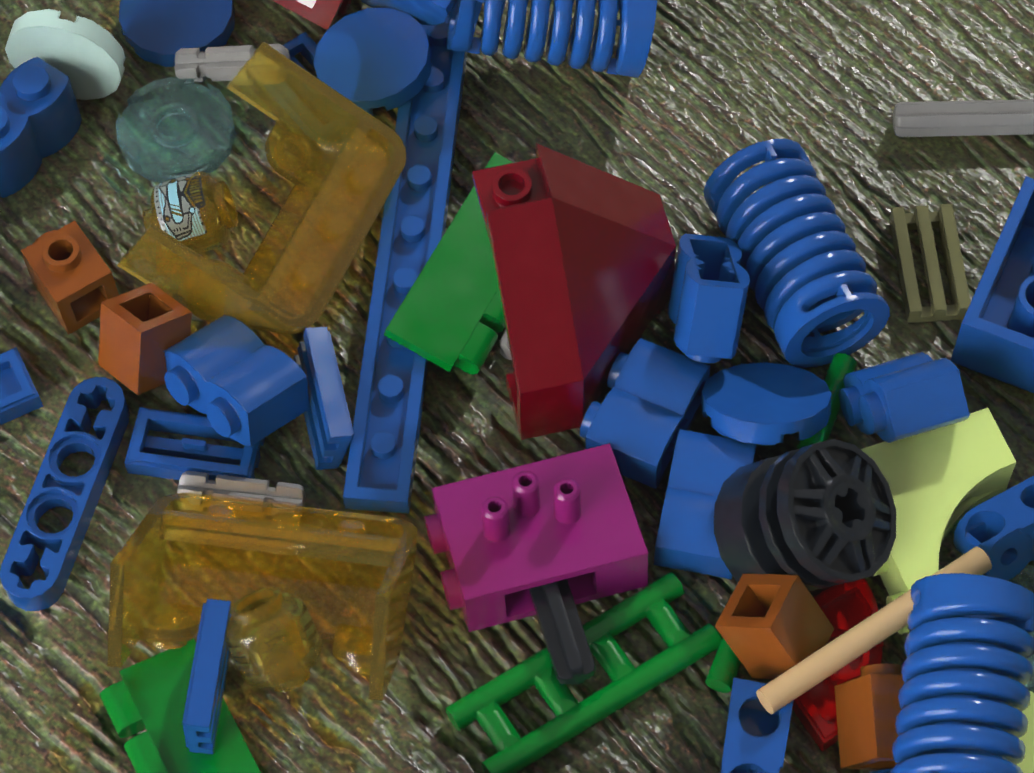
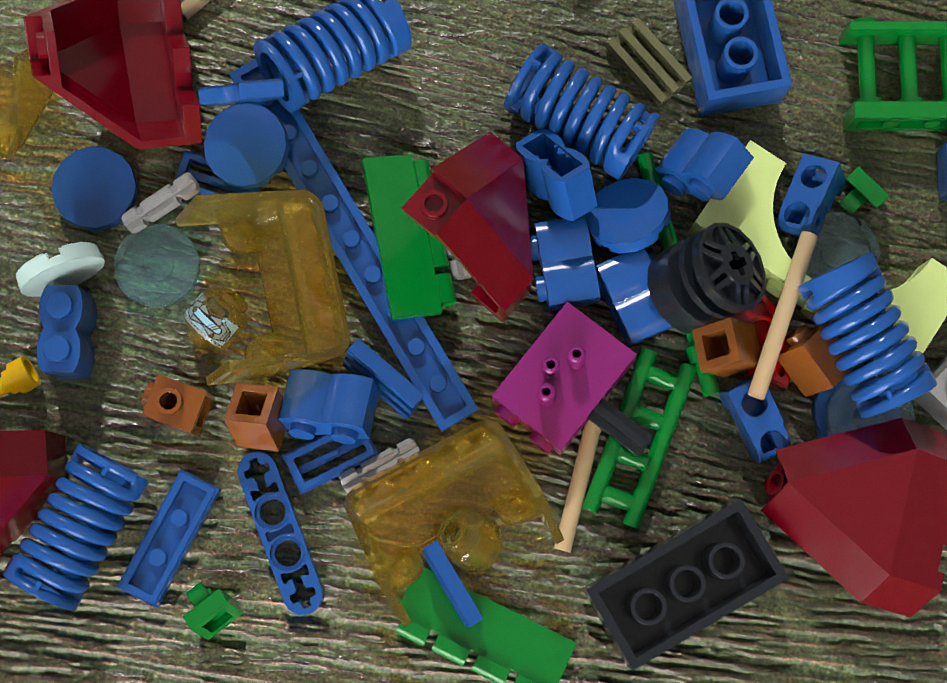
camera: 40 degrees left, 20 degrees up
none -> tan bar [554,394,610,553]

